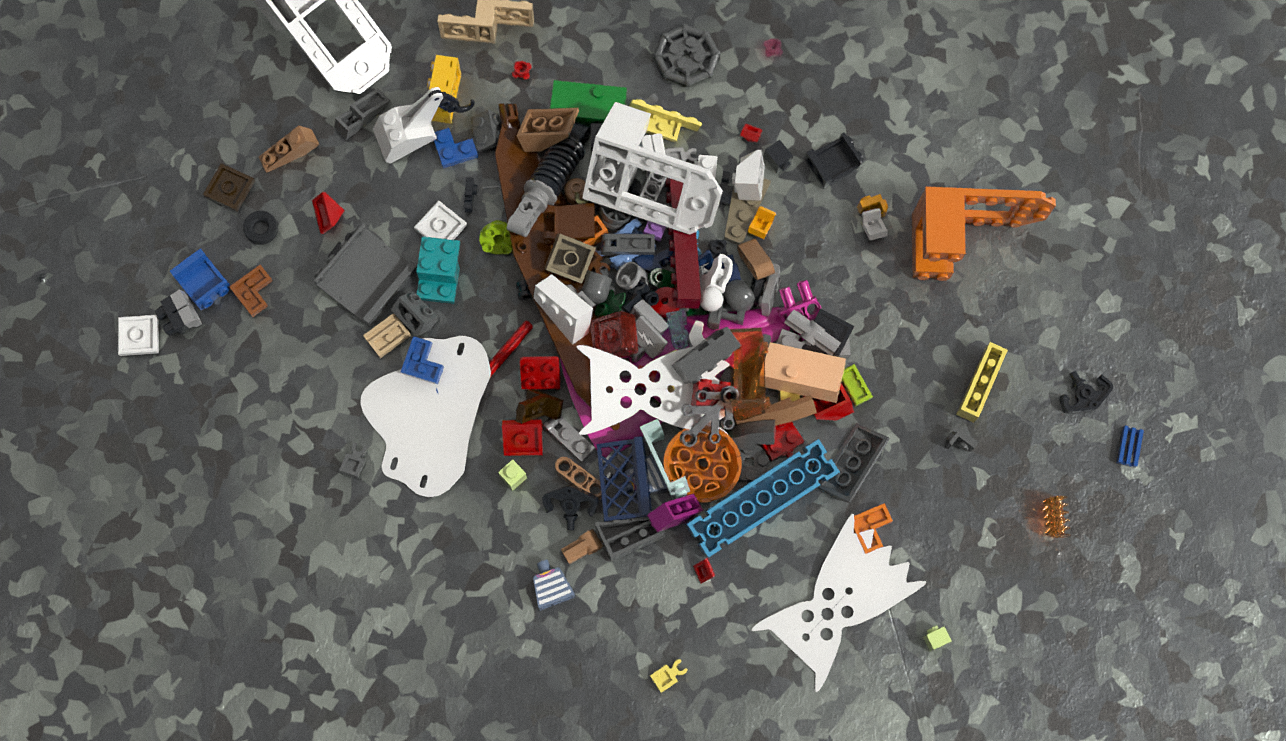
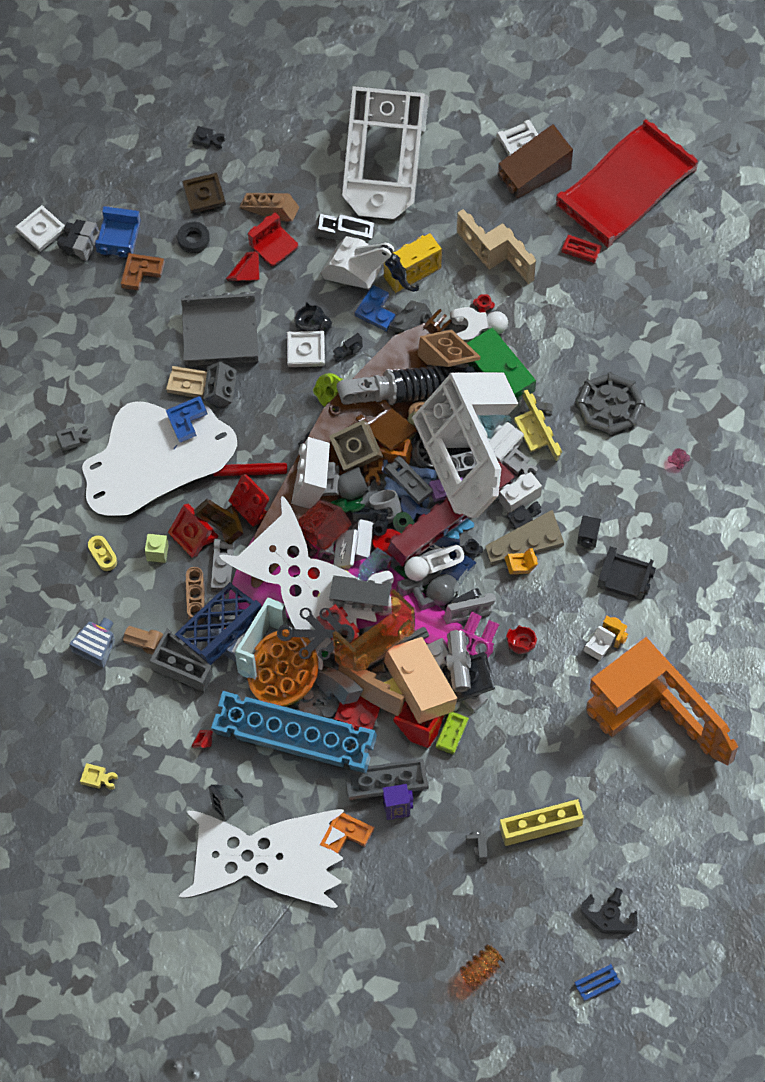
camera: 55 degrees right, 10 degrees down
teal bracket [416,236,460,304] -> none
black piece [542,484,599,530] -> none
magenta brick [648,494,704,532] -> none
white slope [732,150,765,201] -> none
medium nougat beam [737,239,775,280] -> none
red plate [740,124,763,142] -> none
yellowish green plate [923,626,951,651] -> none
none -> light yellow plate [88,536,117,571]
none -> black plate [192,126,226,149]
none -> black slope [208,784,244,821]
none -> red bracket [248,213,298,266]
none -> black piece [295,302,332,332]
none -> dark purple brick [383,784,414,820]
none -> white piece [450,307,508,343]
none -> red hair [506,625,537,654]

